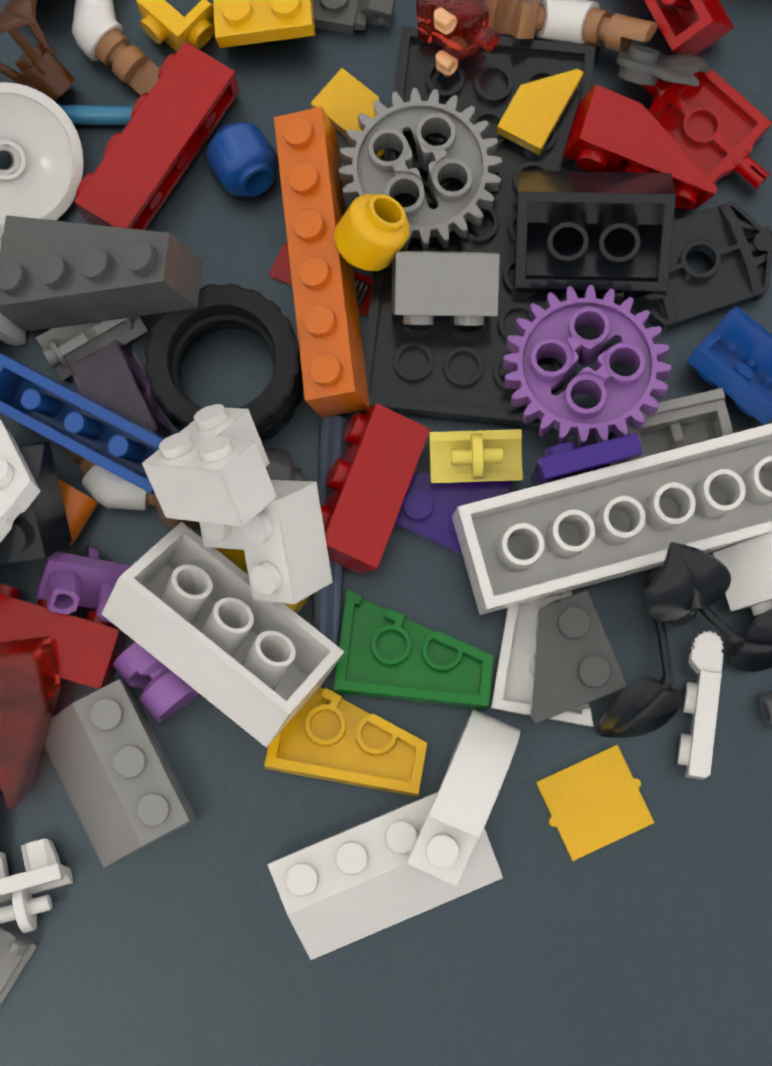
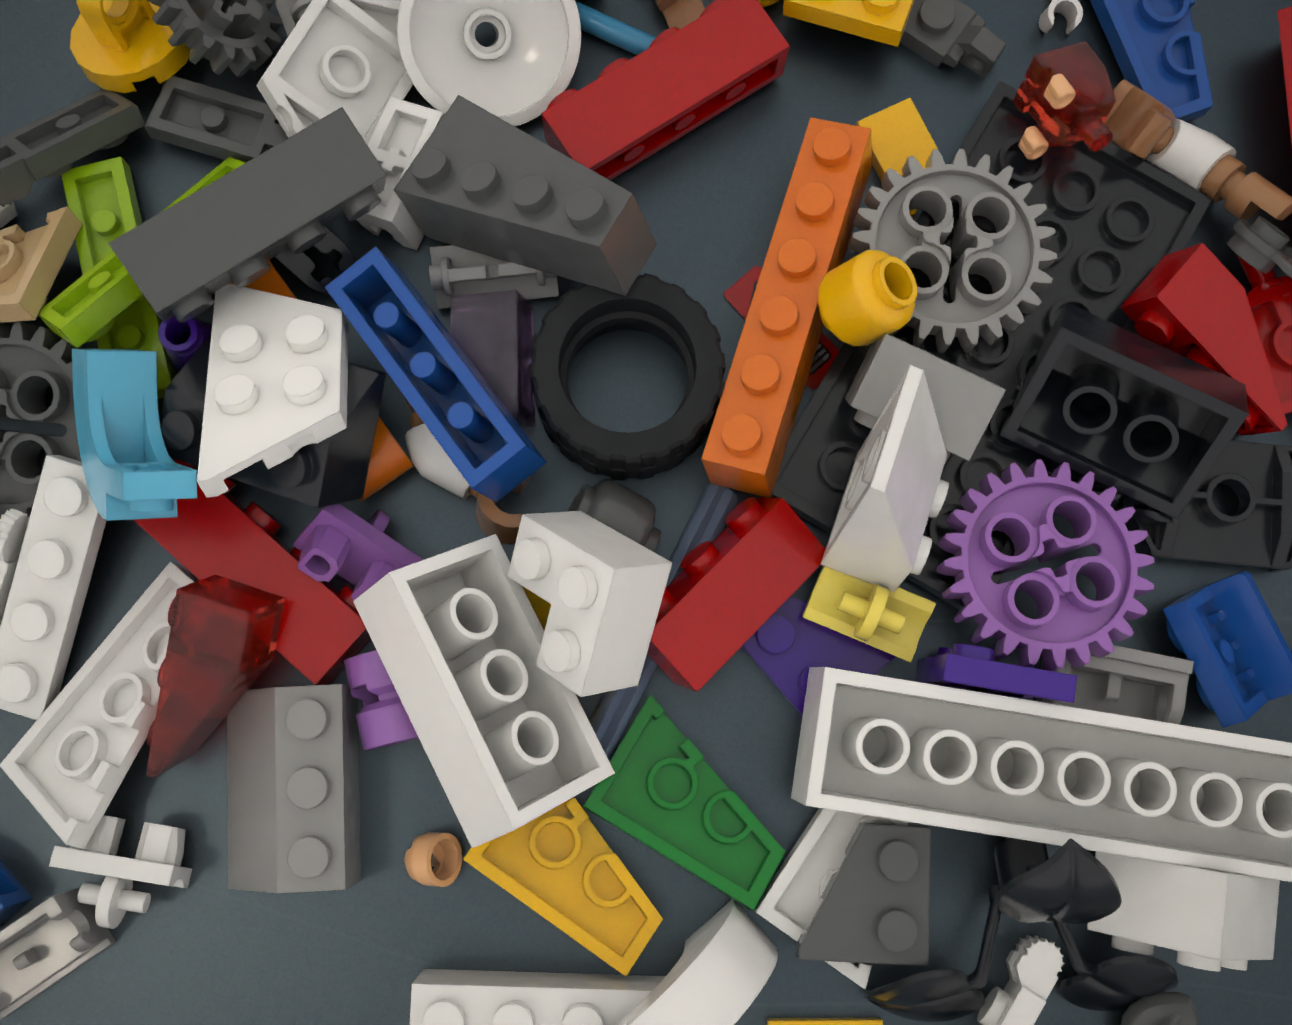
camera: 15 degrees right, 0 degrees up
white brick [142,404,277,527] -> none
blue head [206,122,279,197] -> none
yellow tile [496,69,584,156] -> none
none -> light nougat hinge [404,832,462,887]
none -> white slope [821,365,949,592]

